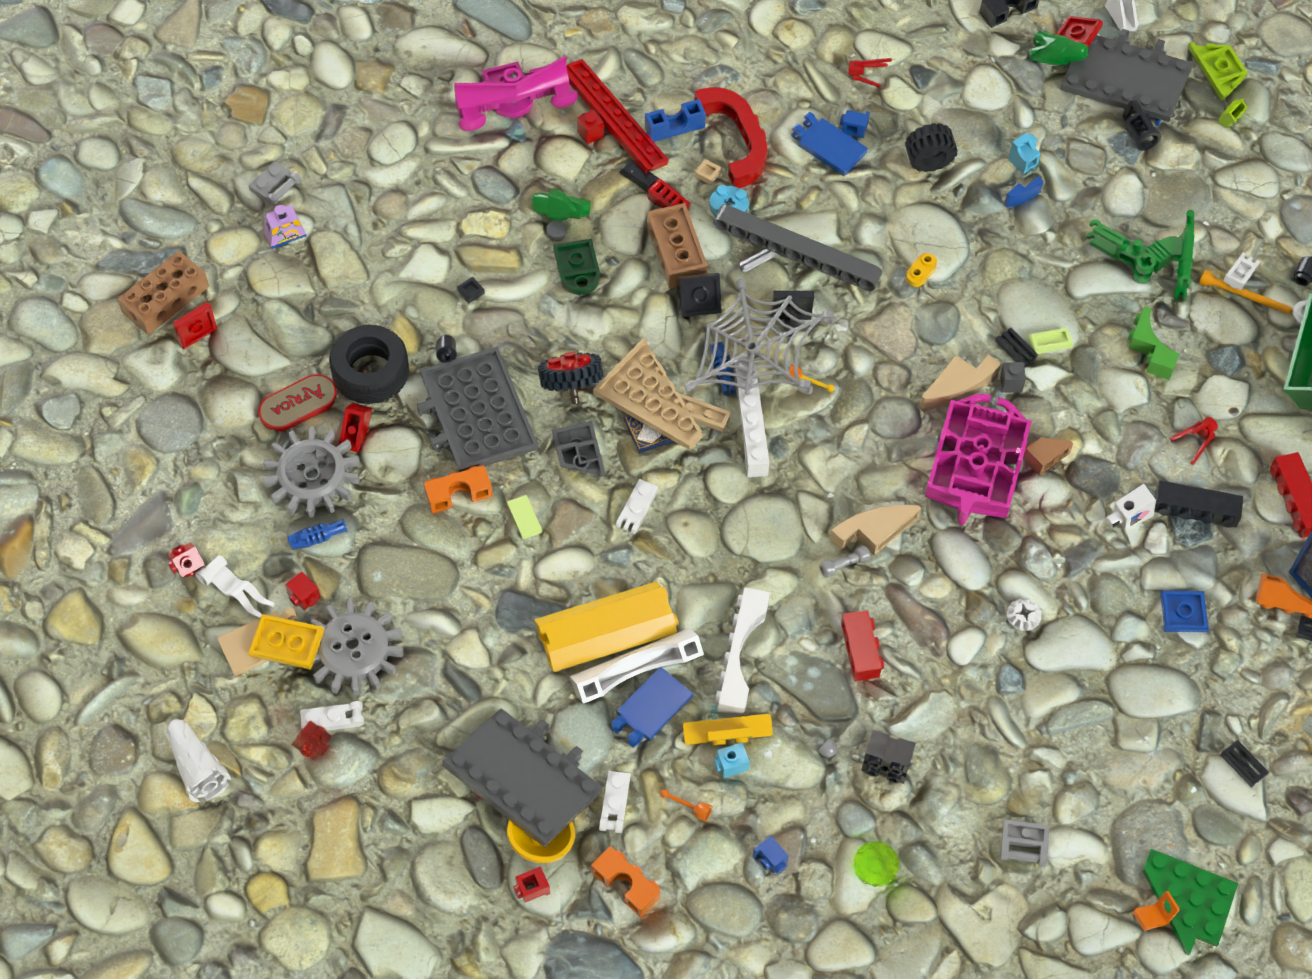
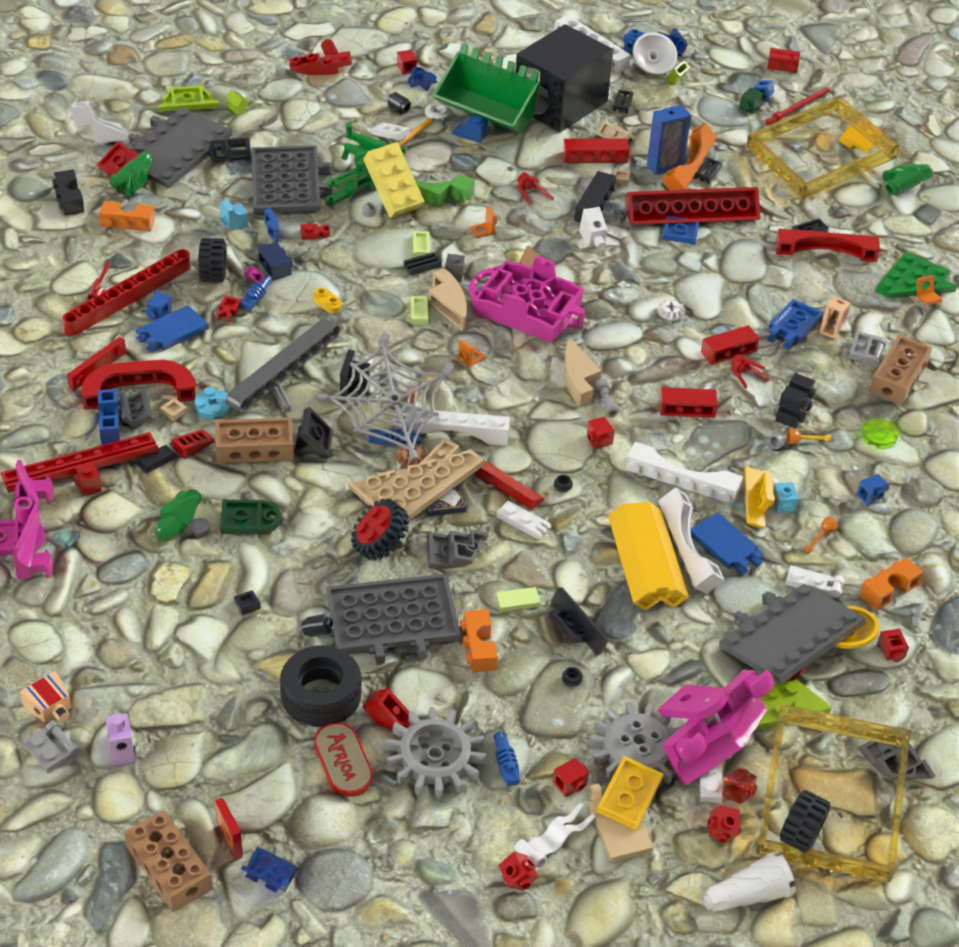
camera: 80 degrees left, 15 degrees down
none -> light nougat torso [20,671,71,723]
none -> red beam [62,249,191,336]
none -> red plate [67,336,126,391]
none -> orange arch [99,201,155,231]
none -> dark grey bracket [118,389,153,429]
none -> red plate [217,295,242,323]
none -> blue hinge [240,275,272,311]
none -> clear blue bracket [241,846,299,893]
none -> dark pink axle [243,266,264,283]
none -> dark grey hinge [252,145,332,214]
none -> dark blue brick [258,242,293,281]
none -> red plate [300,223,330,240]
none -> light grey hinge [362,202,376,217]
none -> light yellow brick [363,142,425,218]
none -> nougat gear [396,444,426,468]
none -> yellowish green tile [410,296,429,324]
none -> blue slope [452,115,488,143]
none -> orange bracket [458,339,486,368]
none -> orange bracket [470,207,497,238]
none -> red slope [474,461,544,510]
none -> black bracket [547,587,609,655]
none -> black plate [554,475,573,492]
none -> black plate [562,667,583,687]
none -> red brick [587,416,615,449]
none -> tan plate [613,169,630,186]
none -> red slope [625,187,761,225]
none -> dark pink piece [658,670,774,785]
none -> red brick [701,325,760,365]
none -> red brick [707,805,741,843]
none -> red plant [731,354,770,388]
none -> lime wing [755,680,832,730]
none -> clear yellow door [756,704,911,882]
none -> blue tile [767,299,824,350]
none -> red arch [776,228,880,262]
none -> black tyre [780,789,831,853]
none -> hinge [786,429,831,444]
none -> light nougat torso [819,297,851,339]
none -> dark grey slope [859,727,936,779]
none -> medium nougat brick [869,335,933,405]

